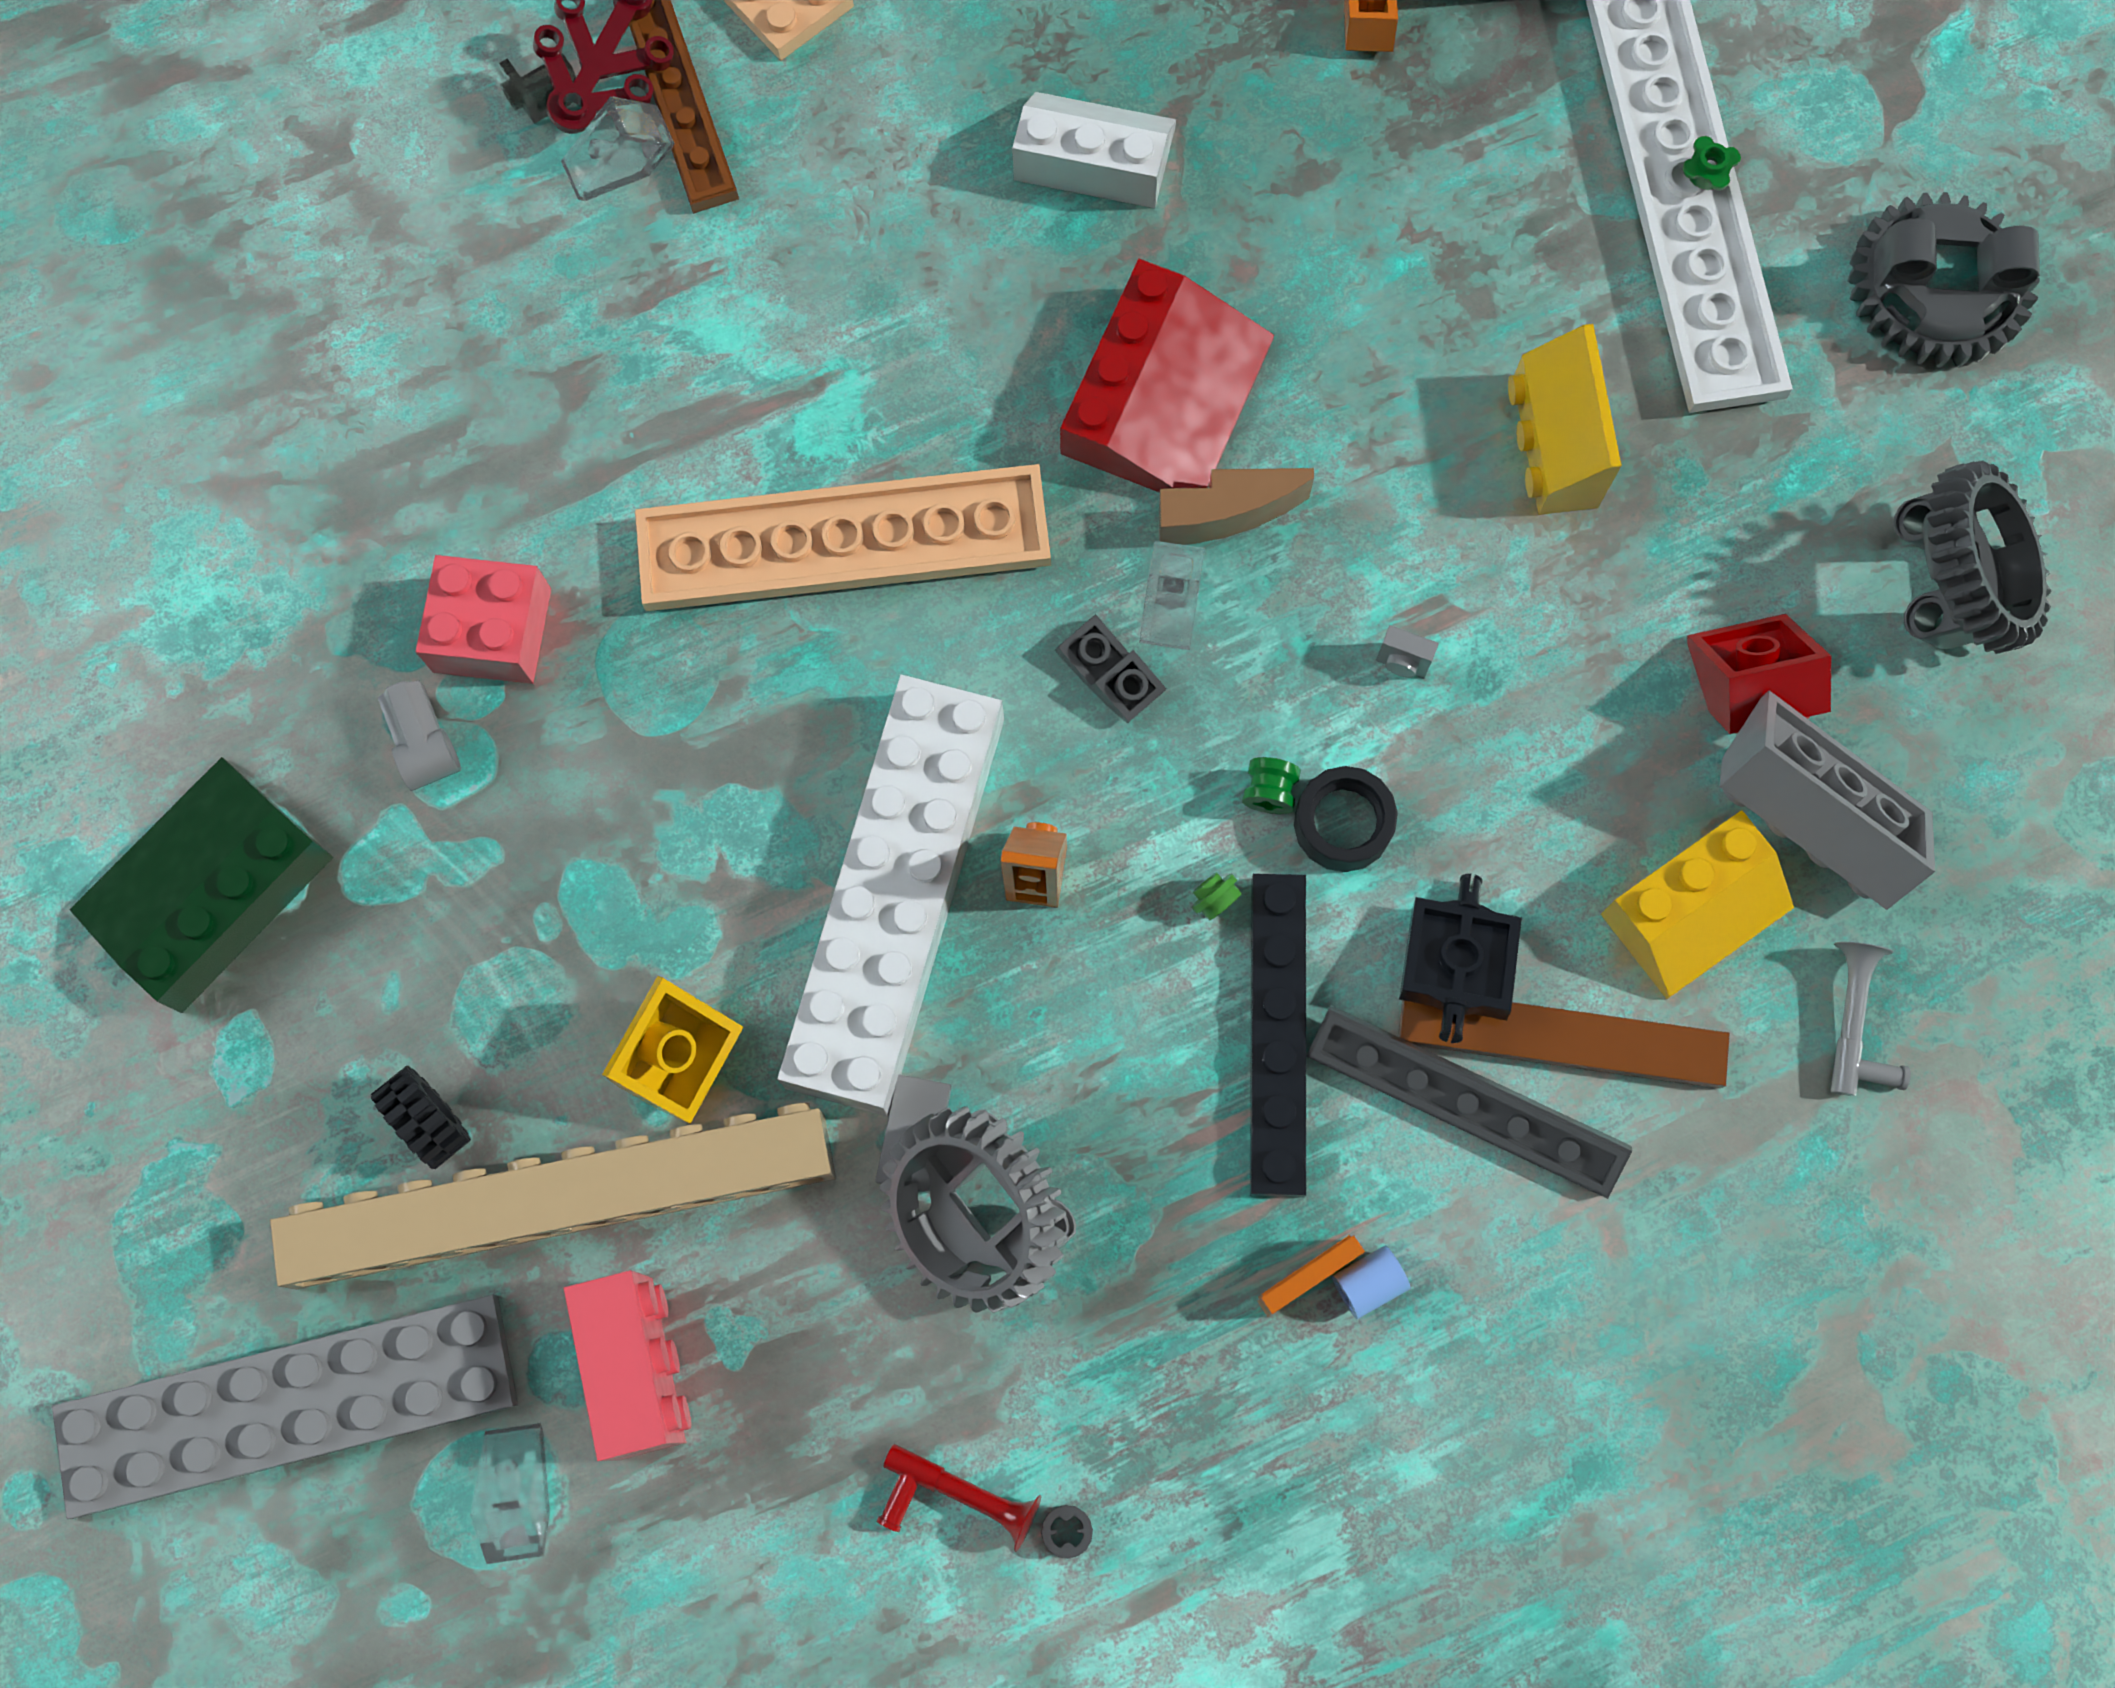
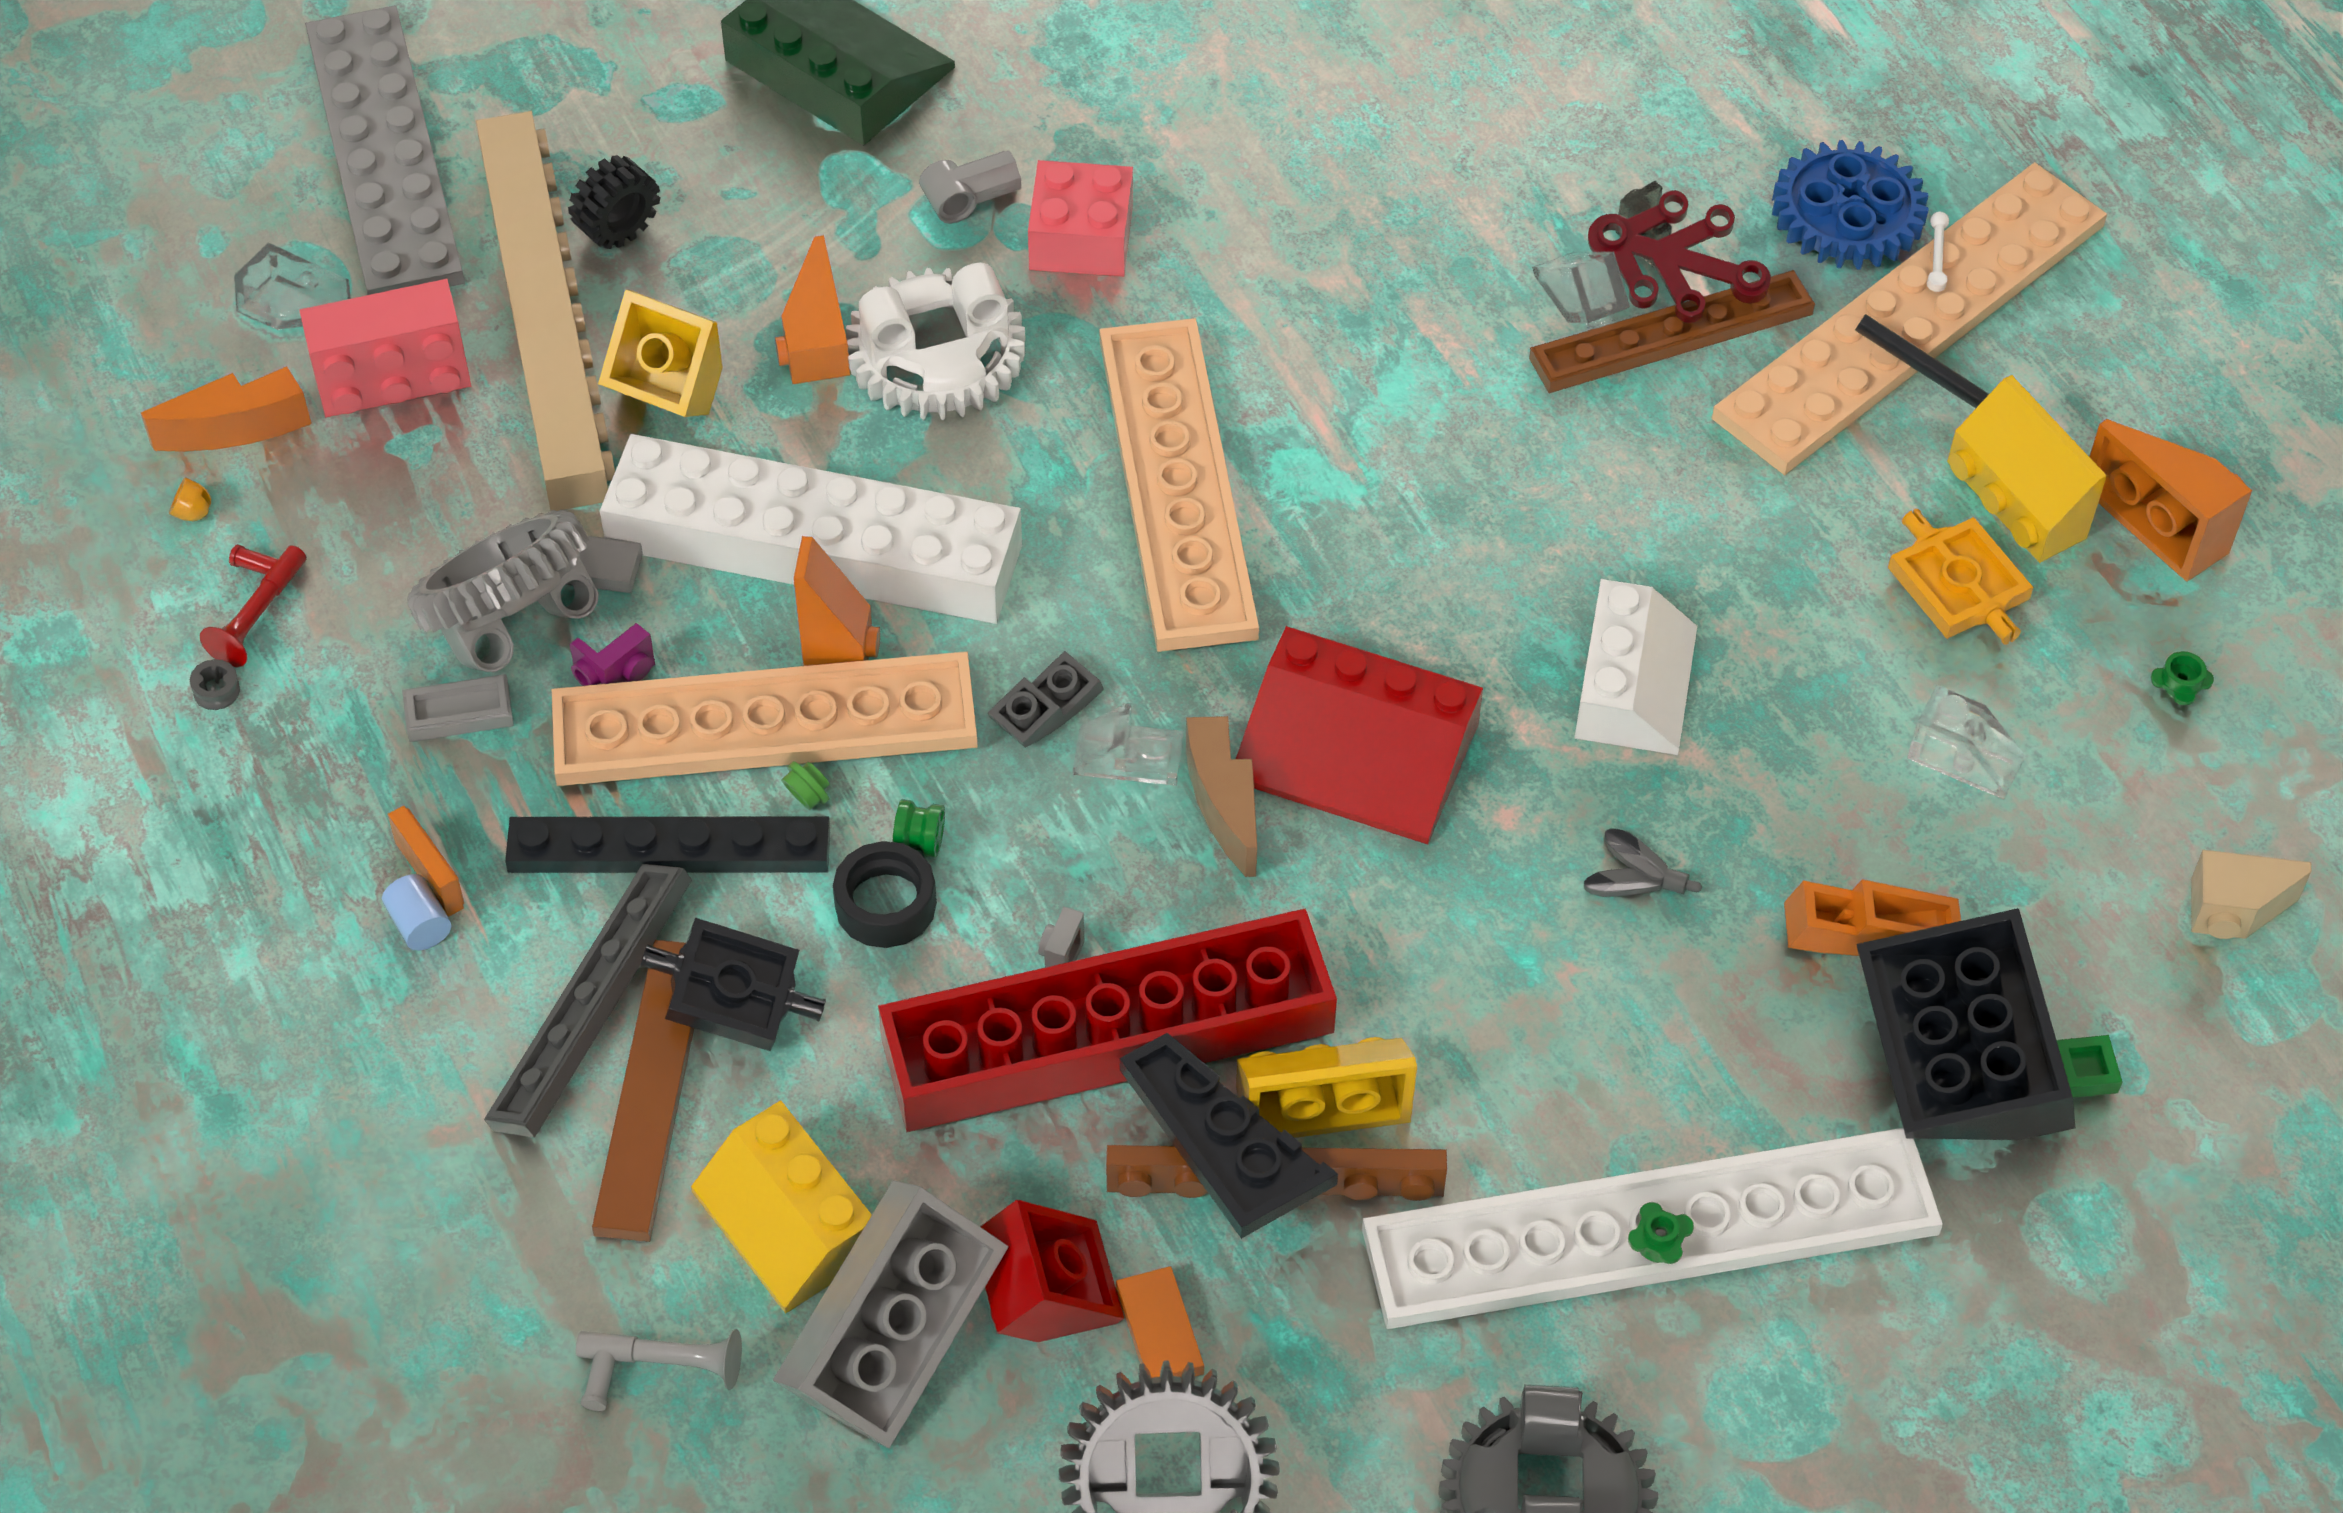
camera: 85 degrees right, 20 degrees down
none -> orange slope [140,366,312,452]
none -> light orange hinge [169,478,211,522]
none -> light grey tile [402,674,514,742]
none -> light nougat plate [551,651,978,786]
none -> magenta bracket [569,623,655,686]
none -> orange slope [775,235,850,384]
none -> white piece [846,262,1025,421]
none -> red brick [878,908,1337,1133]
none -> dark orange plate [1106,1145,1447,1201]
none -> orange tile [1116,1266,1204,1378]
none -> black wing [1119,1033,1338,1239]
none -> dark grey piece [1583,828,1702,897]

